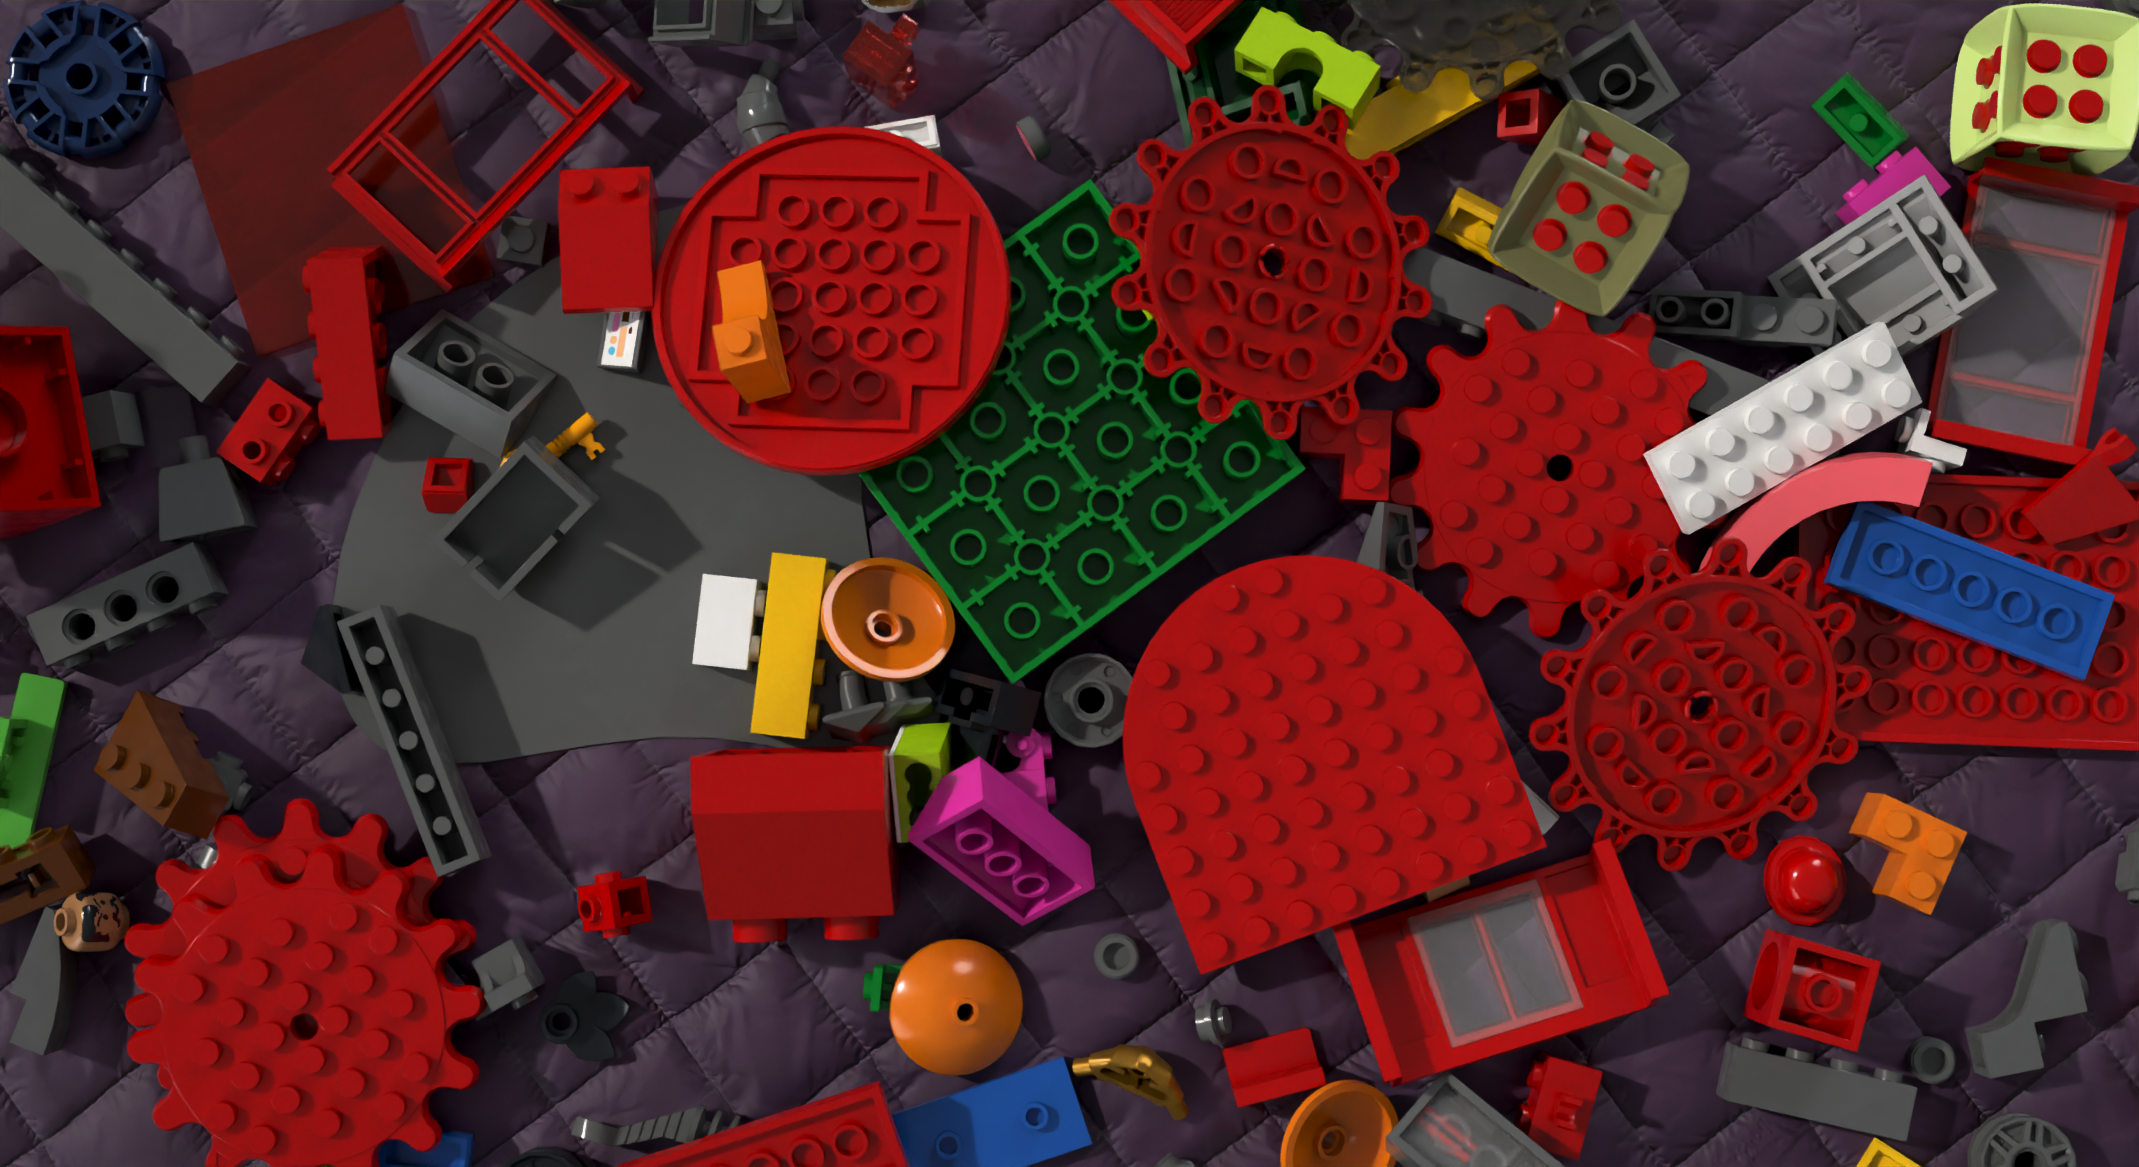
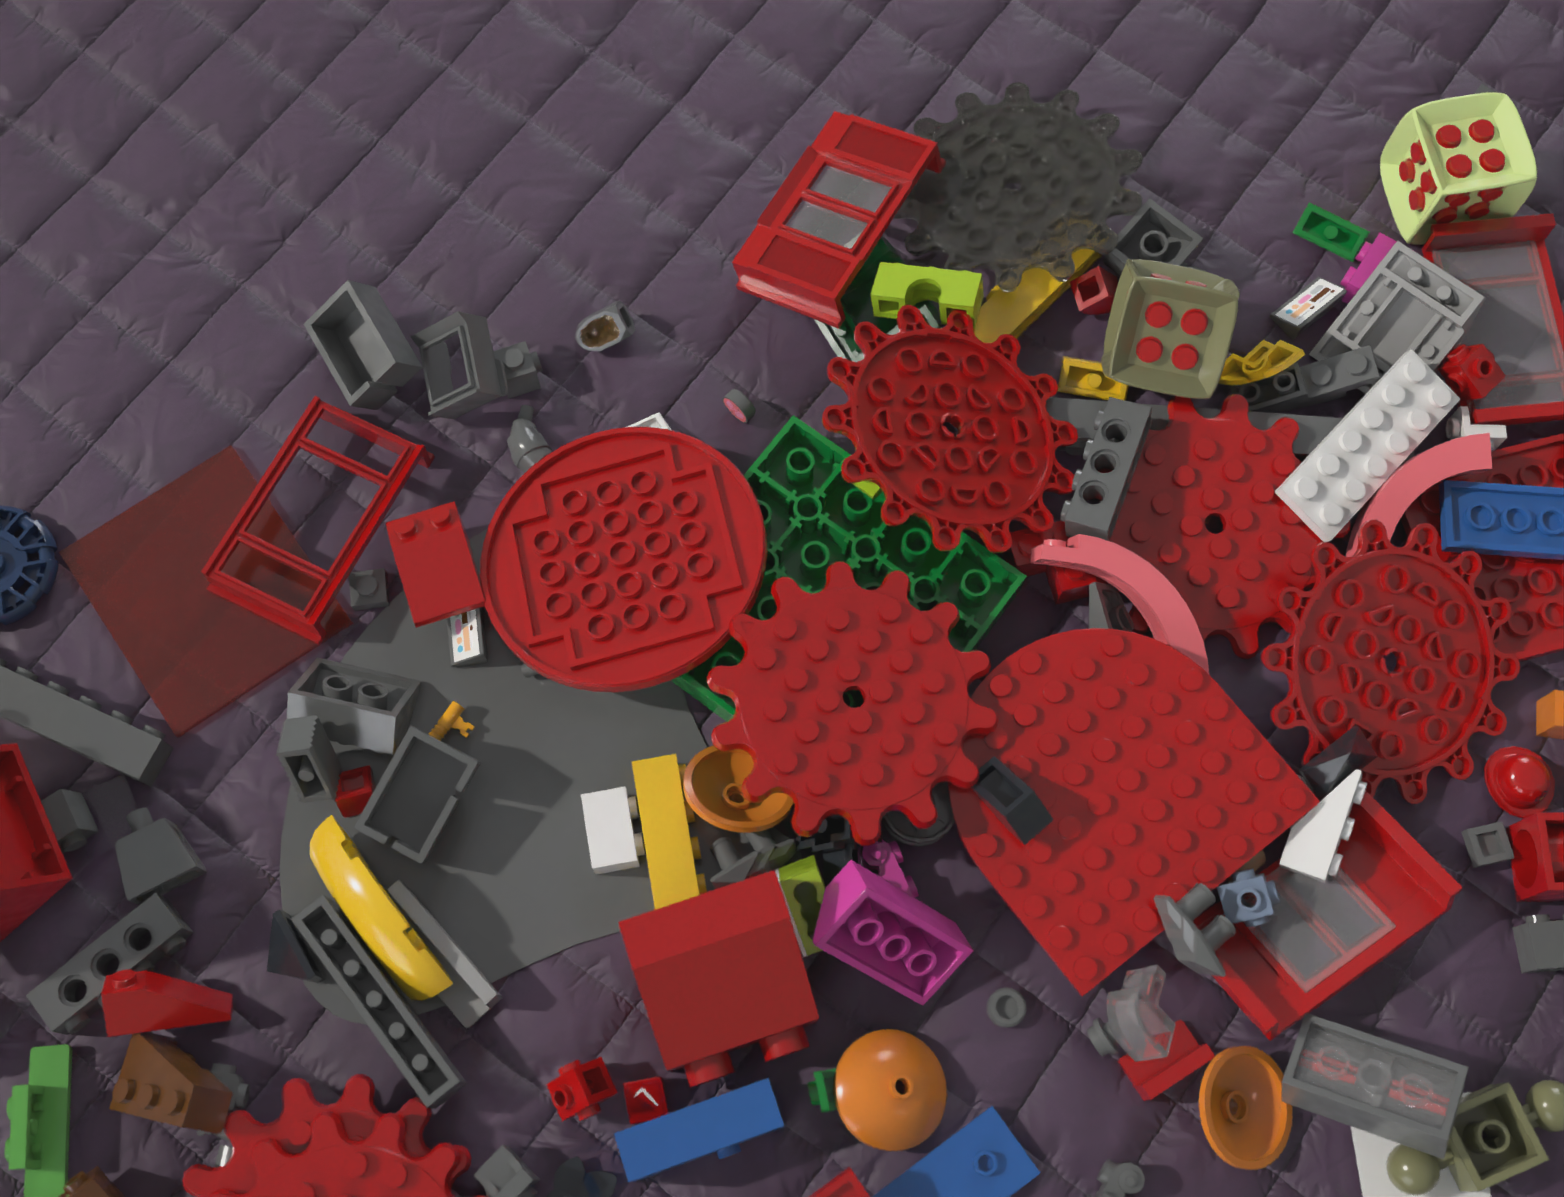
camera: 15 degrees left, 15 degrees down
red brick [216,378,321,487] -> none
red wedge [302,245,392,440] -> none
orange arch [712,260,791,404] -> none
clear red brick [842,14,920,110] -> none
pearl gold piece [1072,1044,1189,1120] -> none
red brick [1514,1051,1603,1161] -> none
none -> red slope [101,969,234,1037]
none -> dark grey brick [276,715,342,803]
none -> yellow brick [310,815,453,1000]
none -> light grey panel [387,879,503,1028]
none -> blue brick [614,1078,784,1182]
none -> red slope [623,1076,669,1125]
none -> red plate [707,561,998,846]
none -> black slope [971,756,1054,845]
none -> coral arch [1030,534,1209,674]
none -> dark grey brick [1060,397,1152,541]
none -> clear brick [1107,965,1176,1062]
none -> dark grey connector [1154,883,1236,977]
none -> sand blue brick [1217,868,1280,927]
none -> yellow brick [1218,340,1305,385]
none -> slope [1269,276,1347,340]
none -> white slope [1279,769,1367,883]
none -> black slope [1298,726,1378,801]
none -> red brick [1438,344,1506,401]
none -> dark grey plate [1461,822,1515,868]

